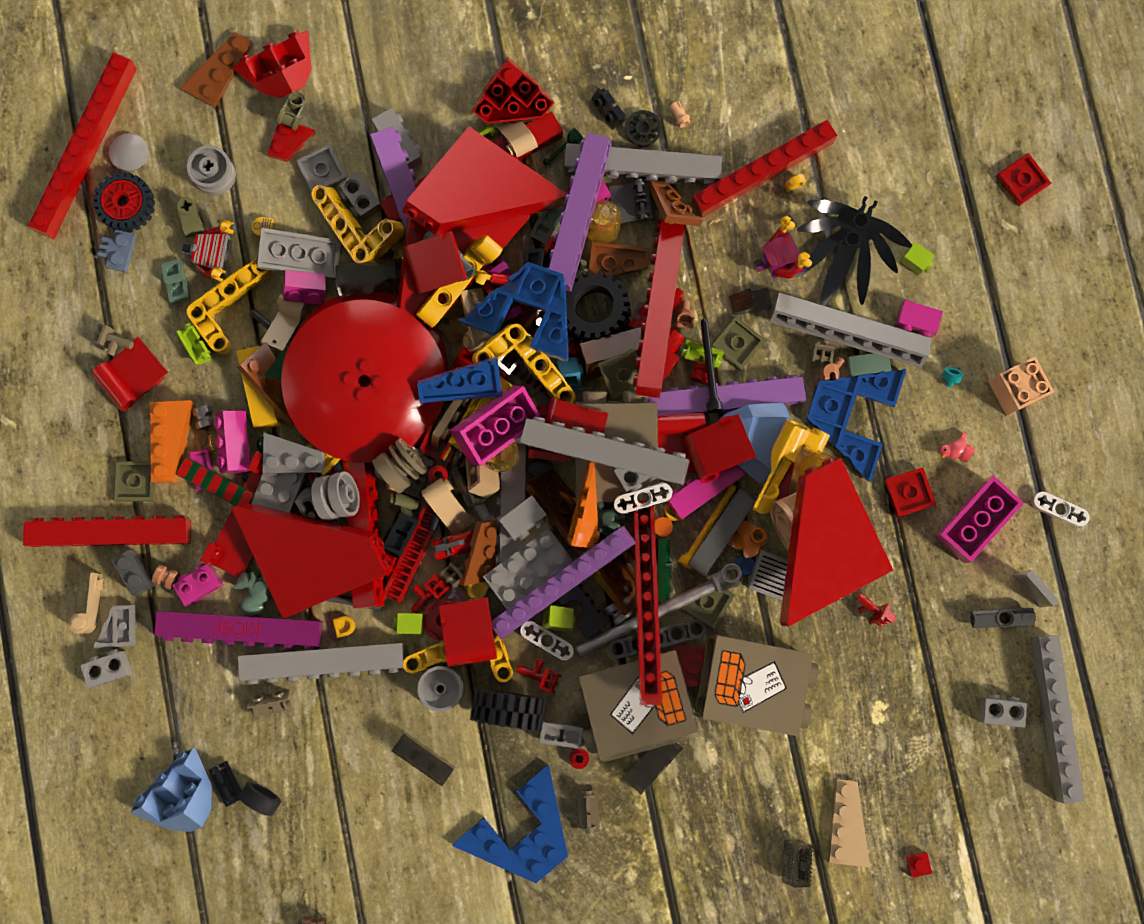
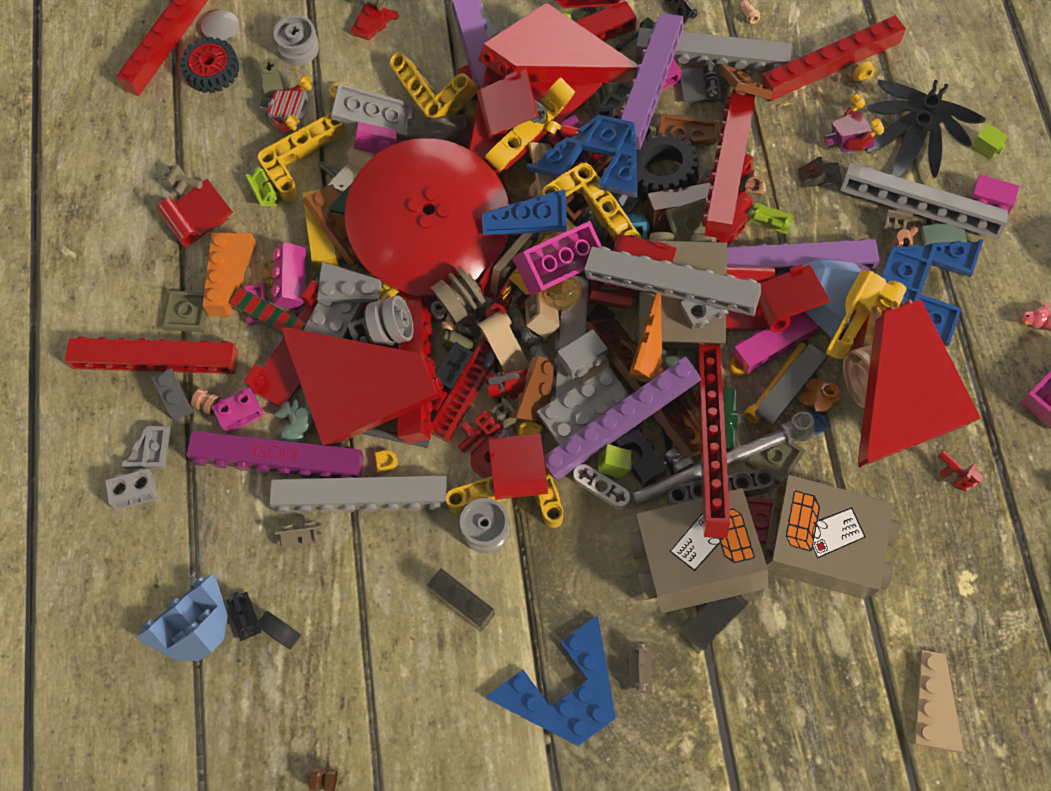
camera: 10 degrees right, 15 degrees down
tan door [69,573,103,634] -> none
sand blue hinge [96,230,137,273] -> none
sand green slope [161,259,191,305] -> none
flat silver wheel [192,405,214,430] -> none
light grey tile [295,144,348,192] -> none
light grey brick [339,172,382,221] -> none
lime brick [394,613,424,634] -> none
black tyre [470,688,546,731] -> none
tan door [494,120,538,158] -> none
red arm [517,658,562,694] -> none
light grey brick [540,721,583,749] -> none
red plate [568,340,580,358] -> none
red plate [569,748,589,769] -> none
clear yellow piece [587,200,622,243] -> none
white beam [614,482,672,513] -> none
pearl dark grey wheel [625,110,662,147] -> none
orange tile [655,517,673,537] -> none
red wheel [690,363,708,385] -> none
black piece [700,318,723,413] -> none
olive tile [711,316,766,371] -> none
light grey tile [747,550,787,601] -> none
clear smoke brick [782,839,813,888] -> none
red plate [884,467,936,518] -> none
red plate [906,852,932,878] -> none
teal tile [942,367,964,387] -> none

